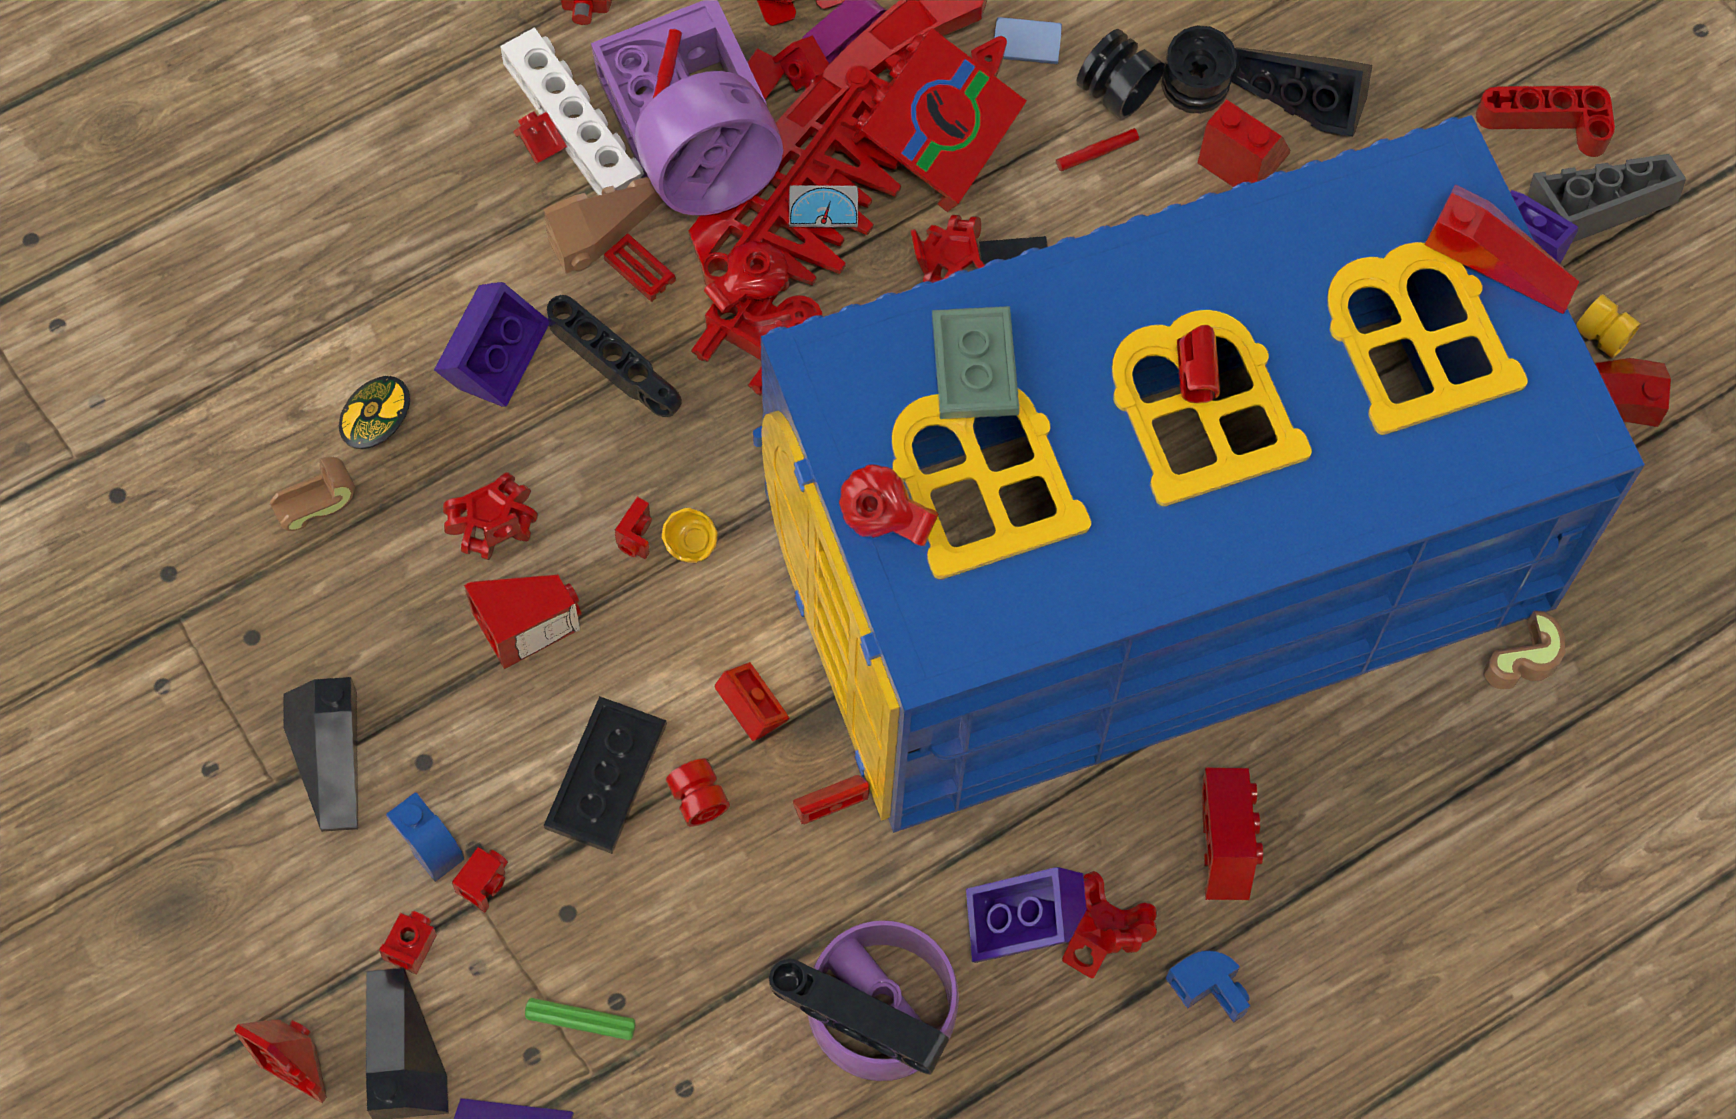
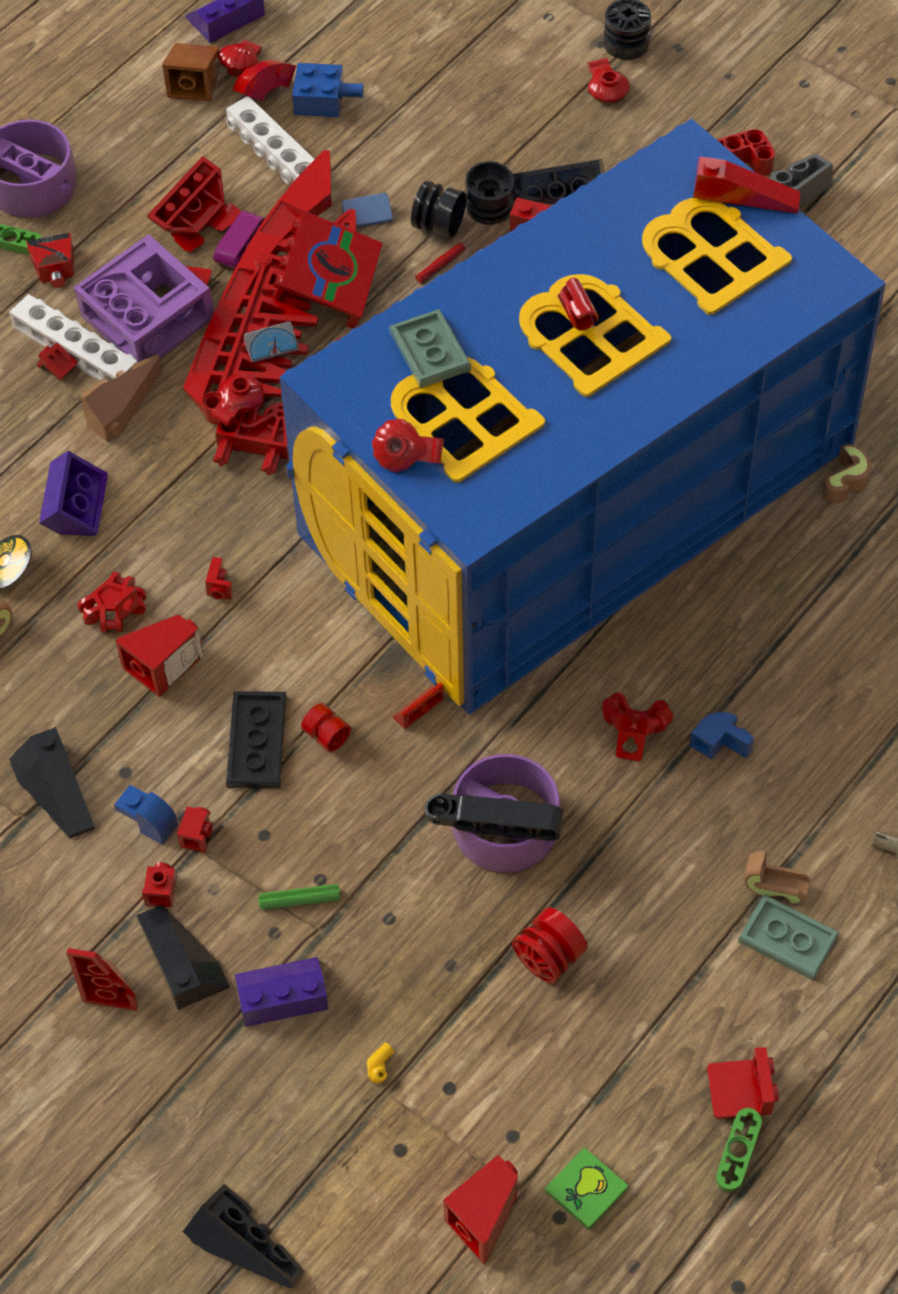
camera: 15 degrees left, 10 degrees down
black piece [546,295,682,417] -> none
red tile [603,233,676,302] -> none
medium lavender cylinder [635,71,783,215] -> none
red piece [653,29,682,98] -> none
yellow hair [662,508,718,563] -> none
red slope [715,662,790,741] -> none
red brick [772,35,829,91] -> none
dark purple slope [966,867,1086,963] -> none
red wedge [1202,767,1263,900] -> none

